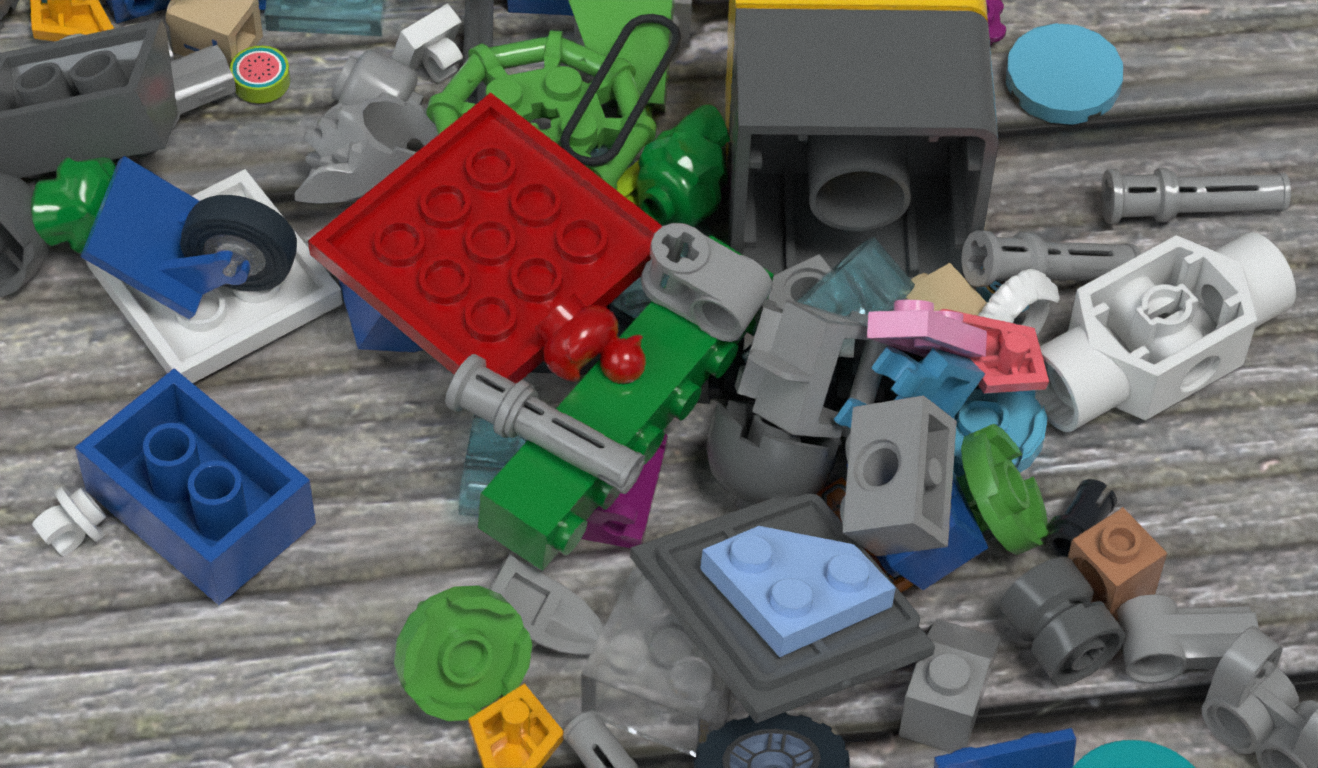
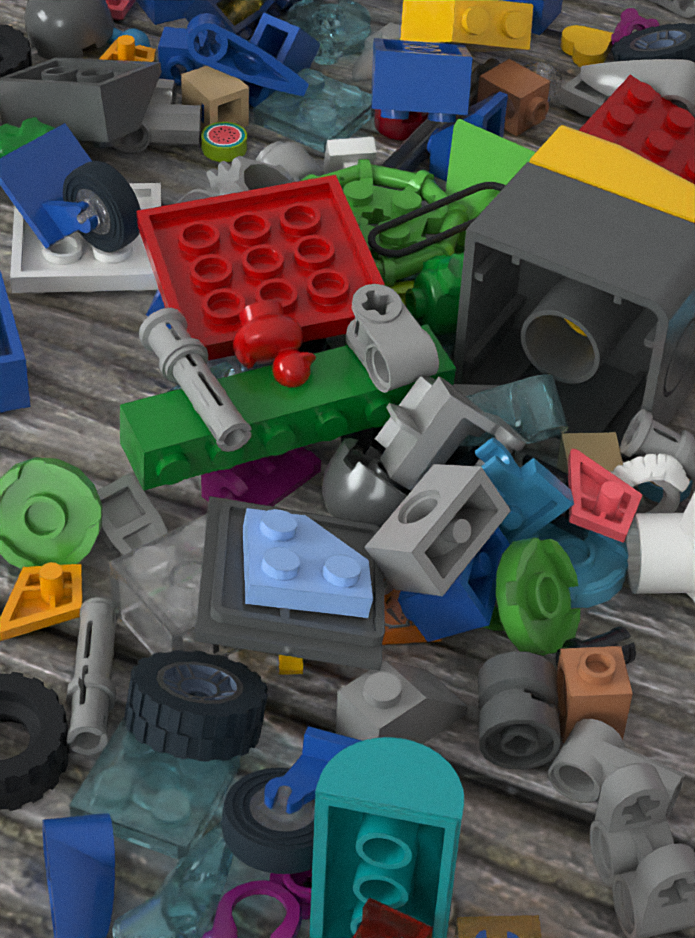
camera: 30 degrees right, 10 degrees down
bright pink plate [867,300,987,357] -> none

